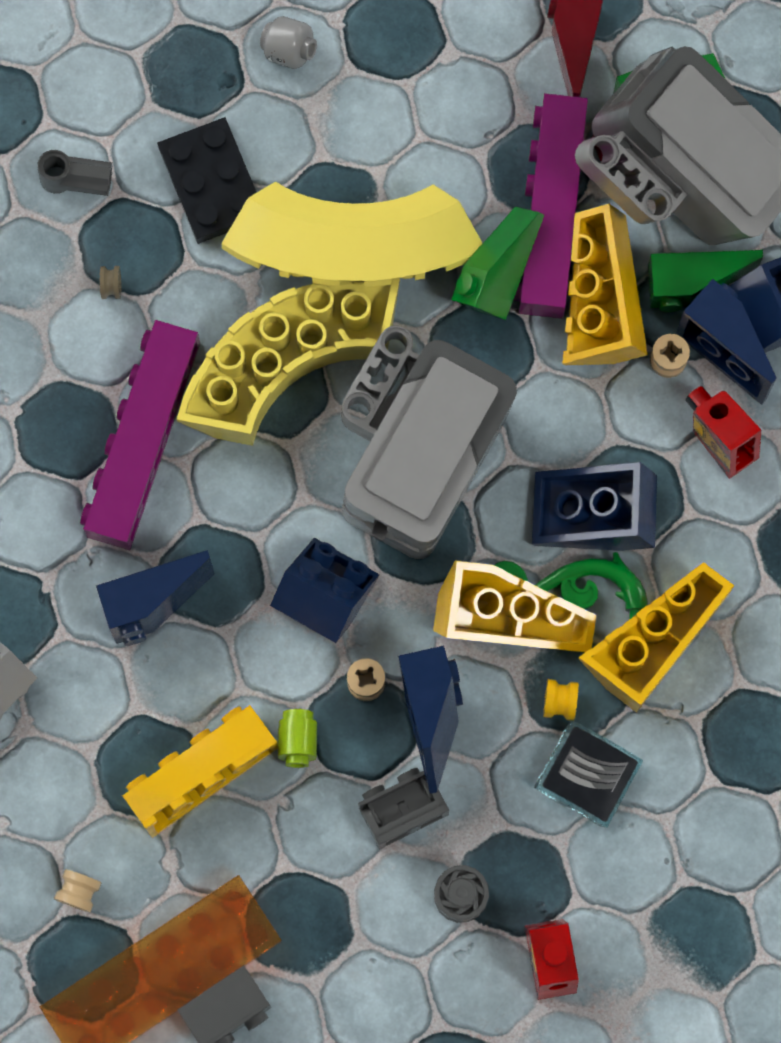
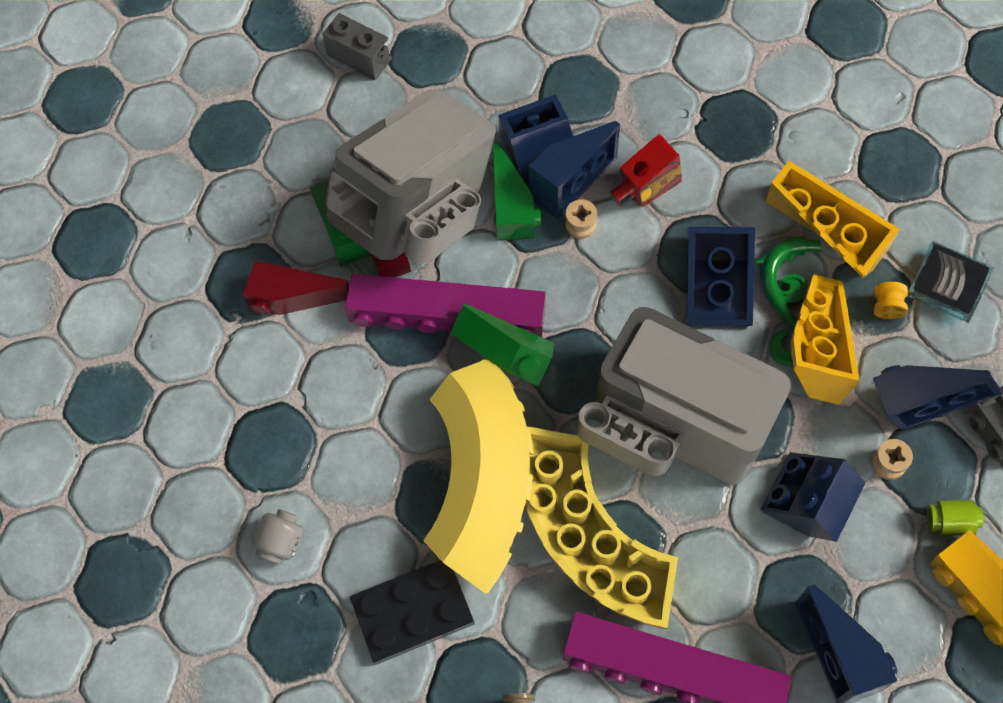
camera: 85 degrees left, 10 degrees down
yellow wedge [562,203,648,366] -> none

